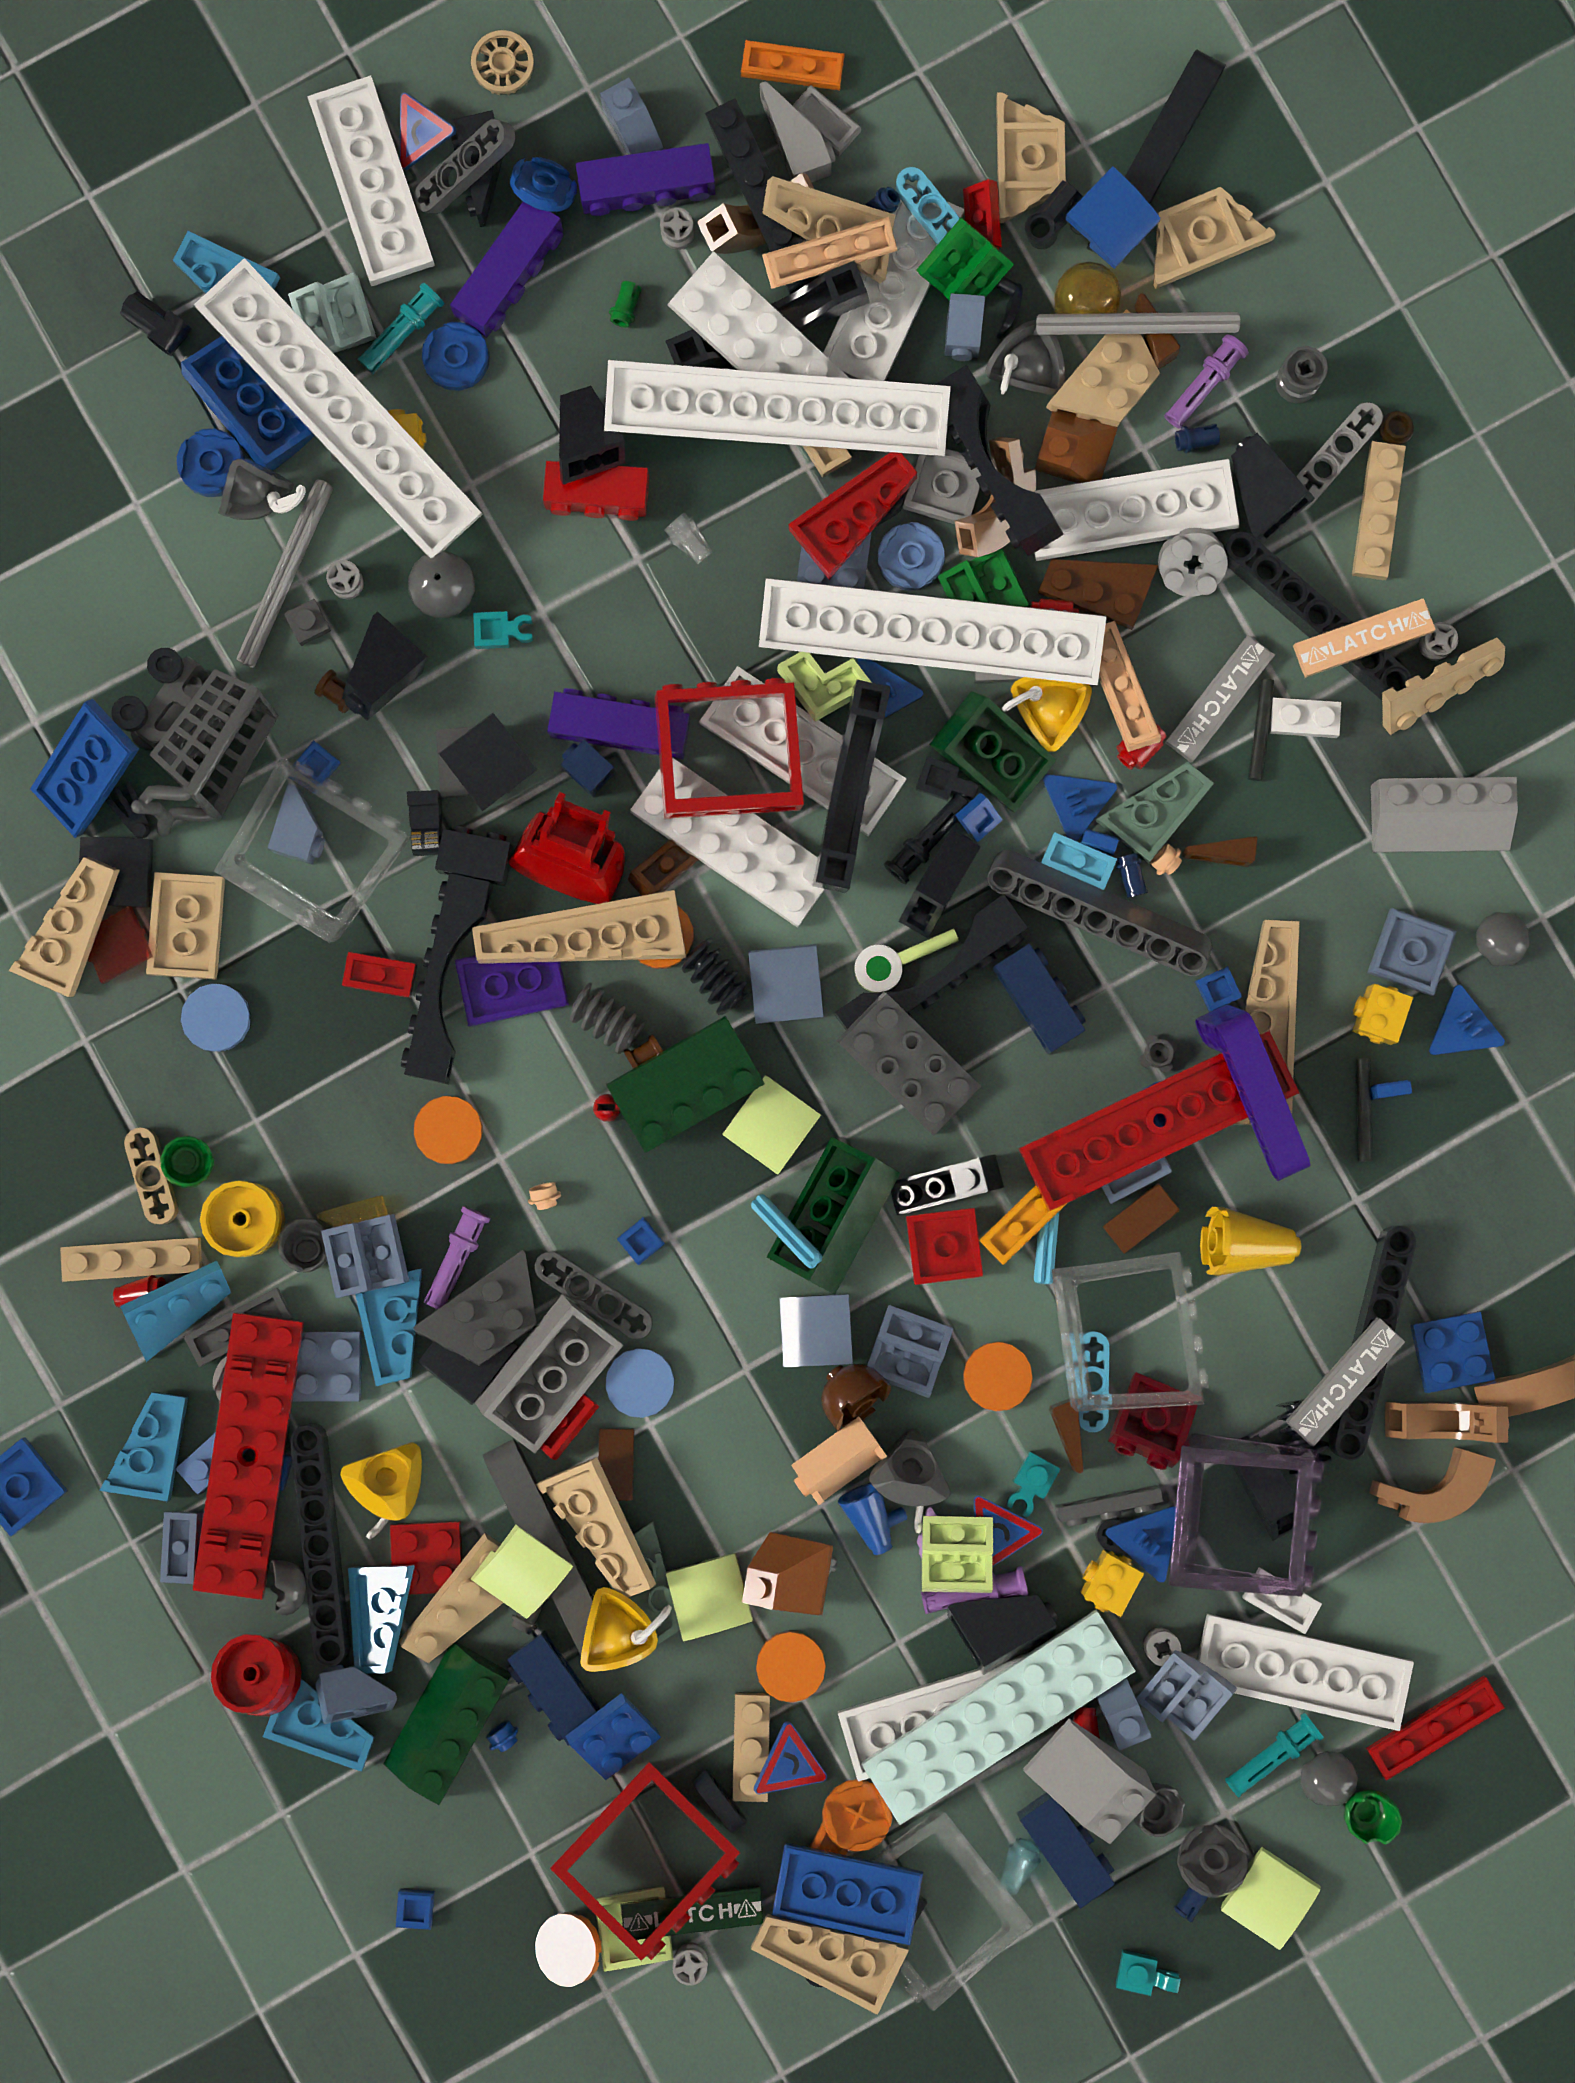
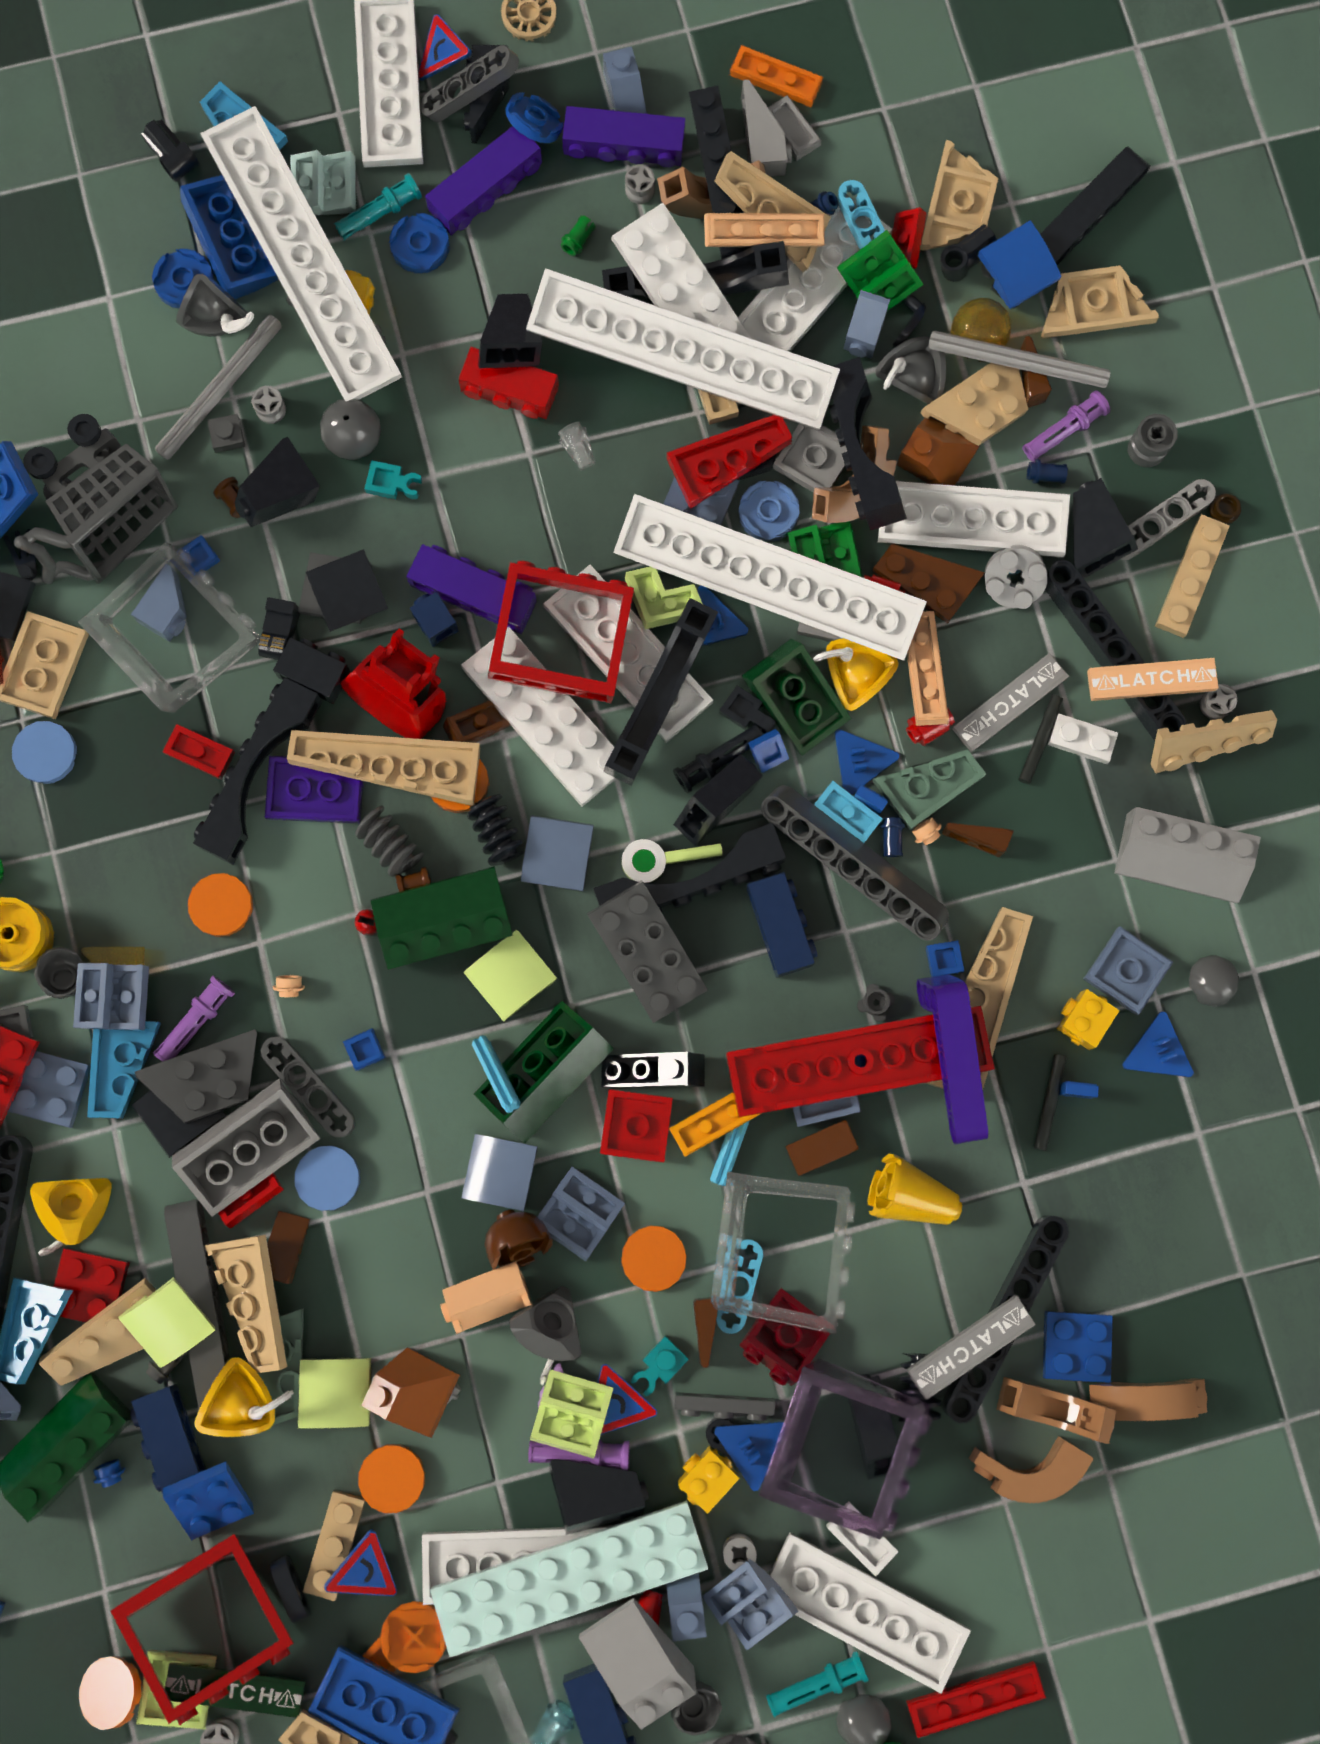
camera: 10 degrees right, 5 degrees down
blue piece [838,1483,907,1555] -> none

